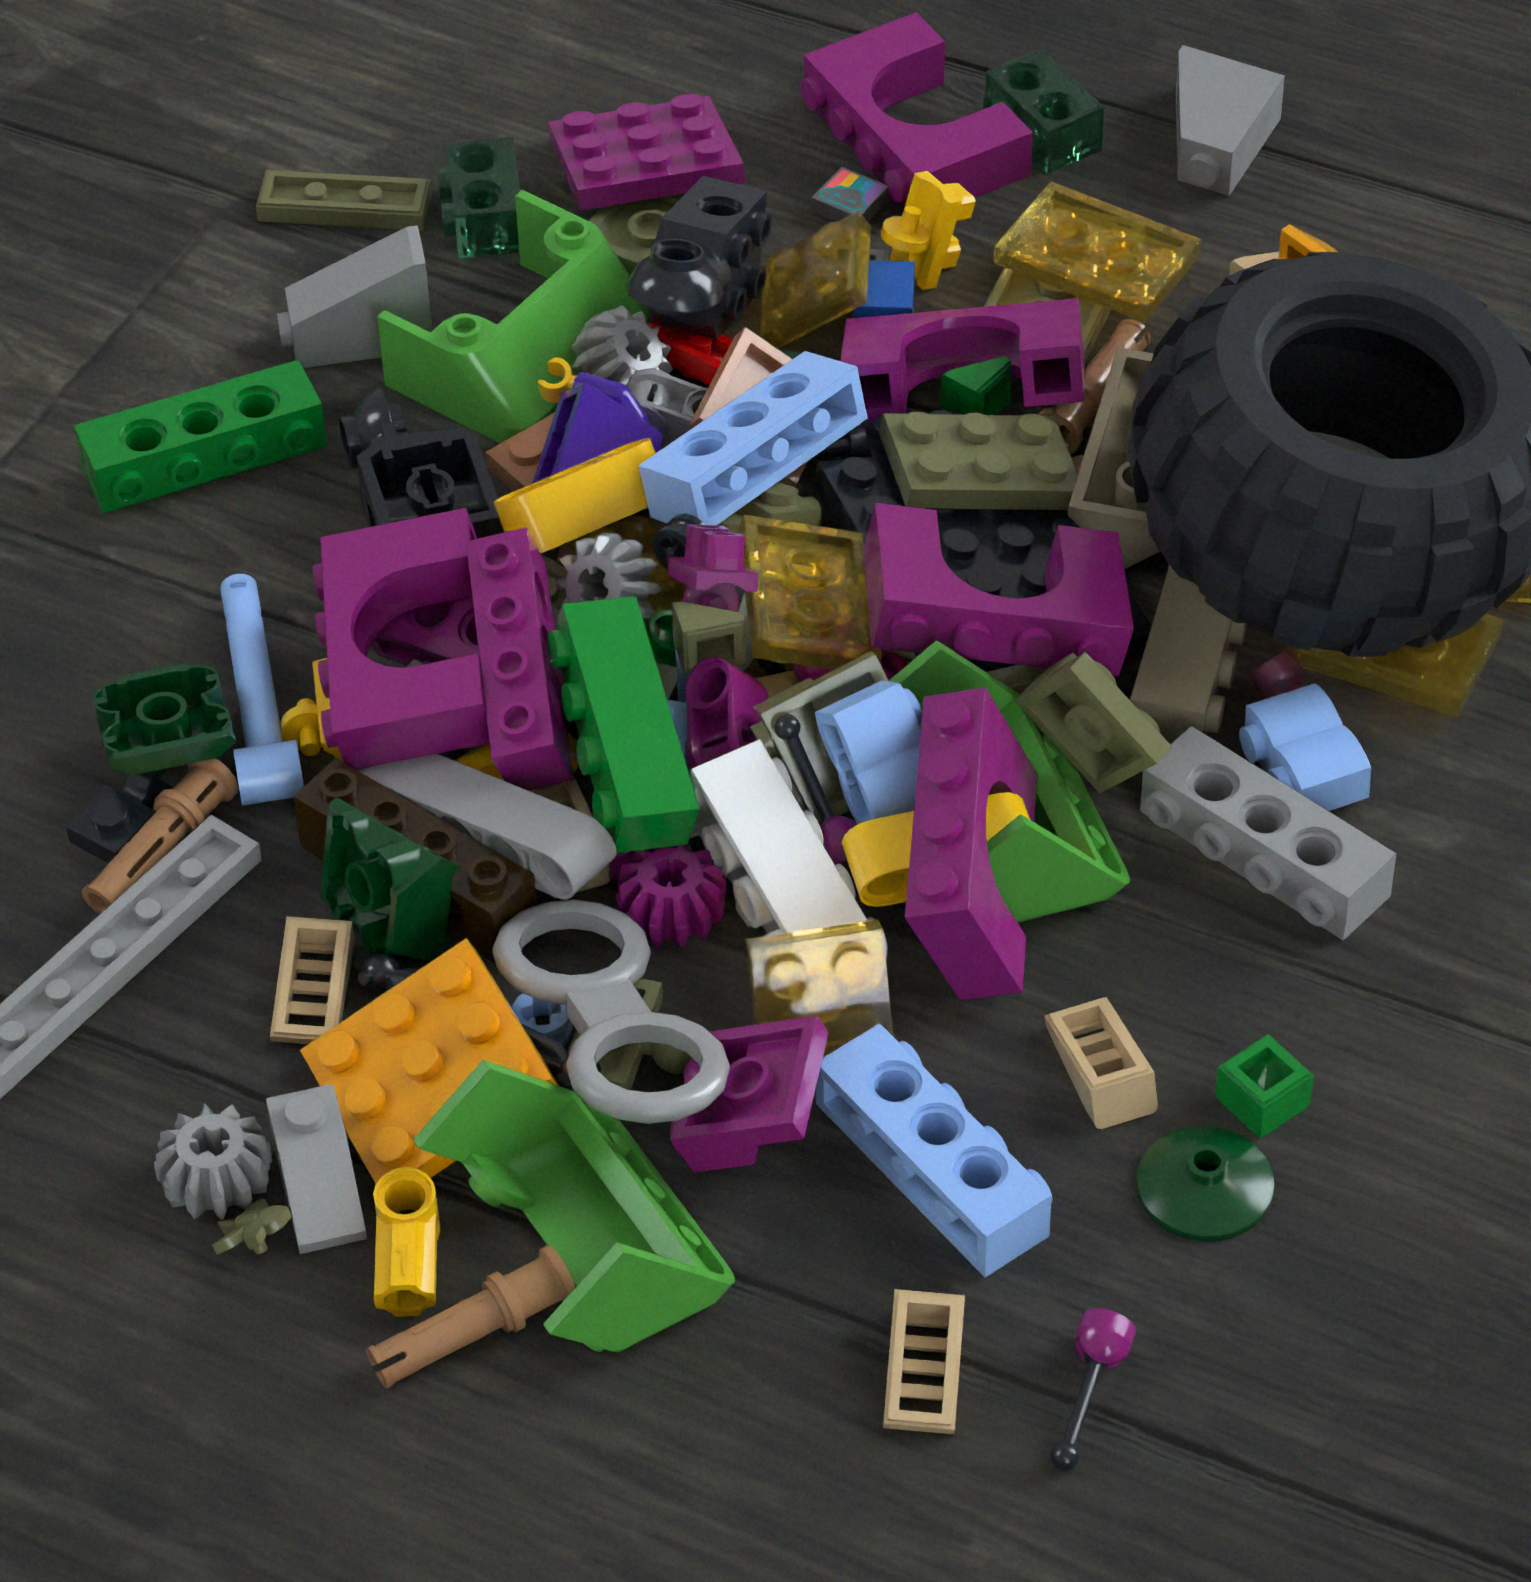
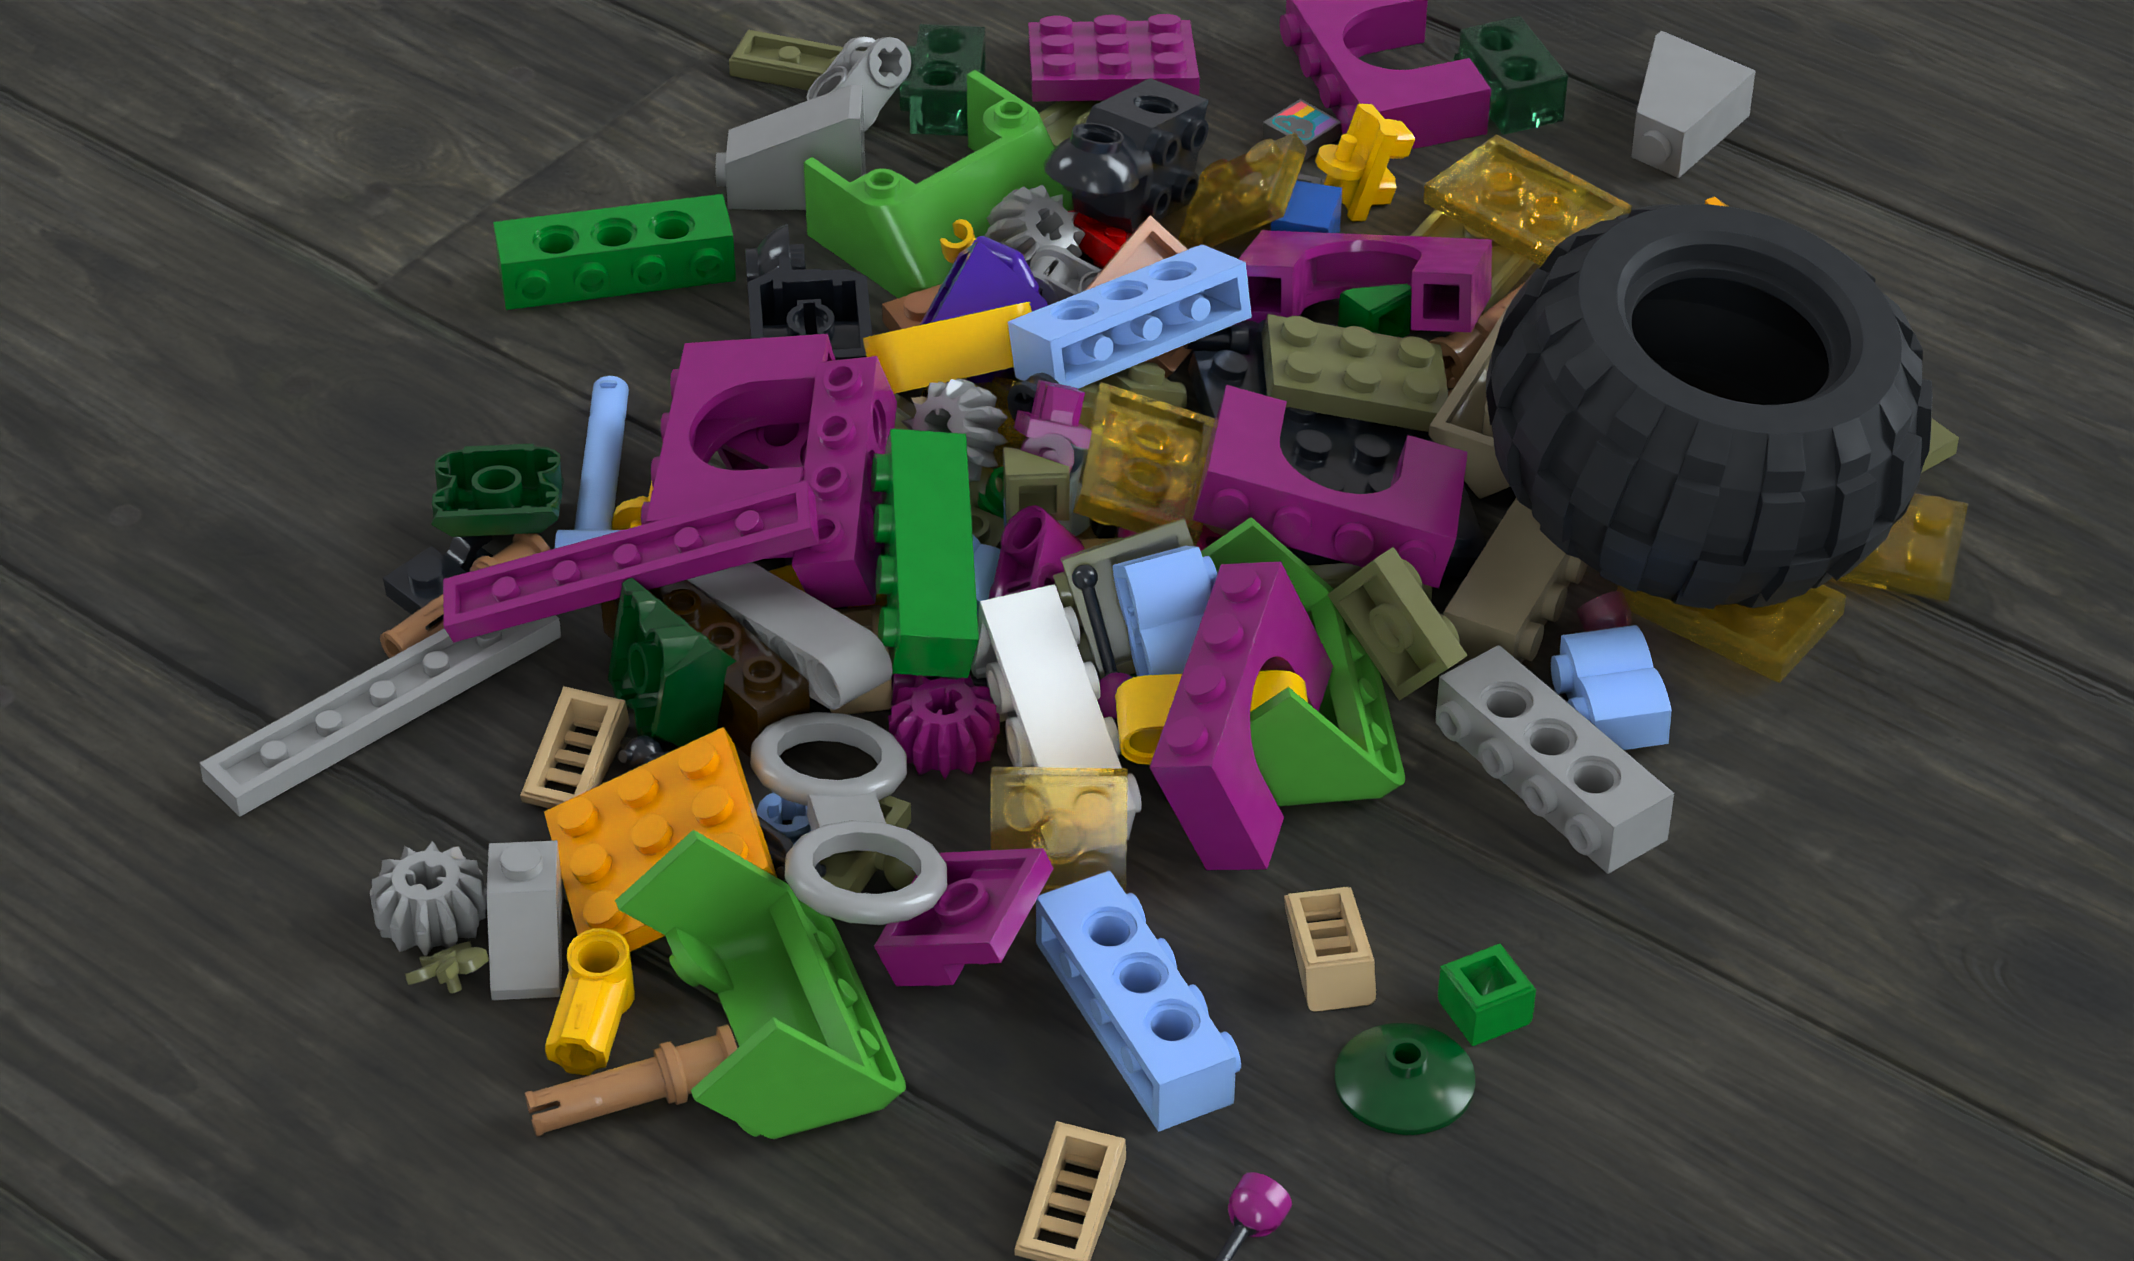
camera: 10 degrees right, 5 degrees down
none -> magenta plate [443,480,819,643]
none -> light grey piece [806,36,911,132]

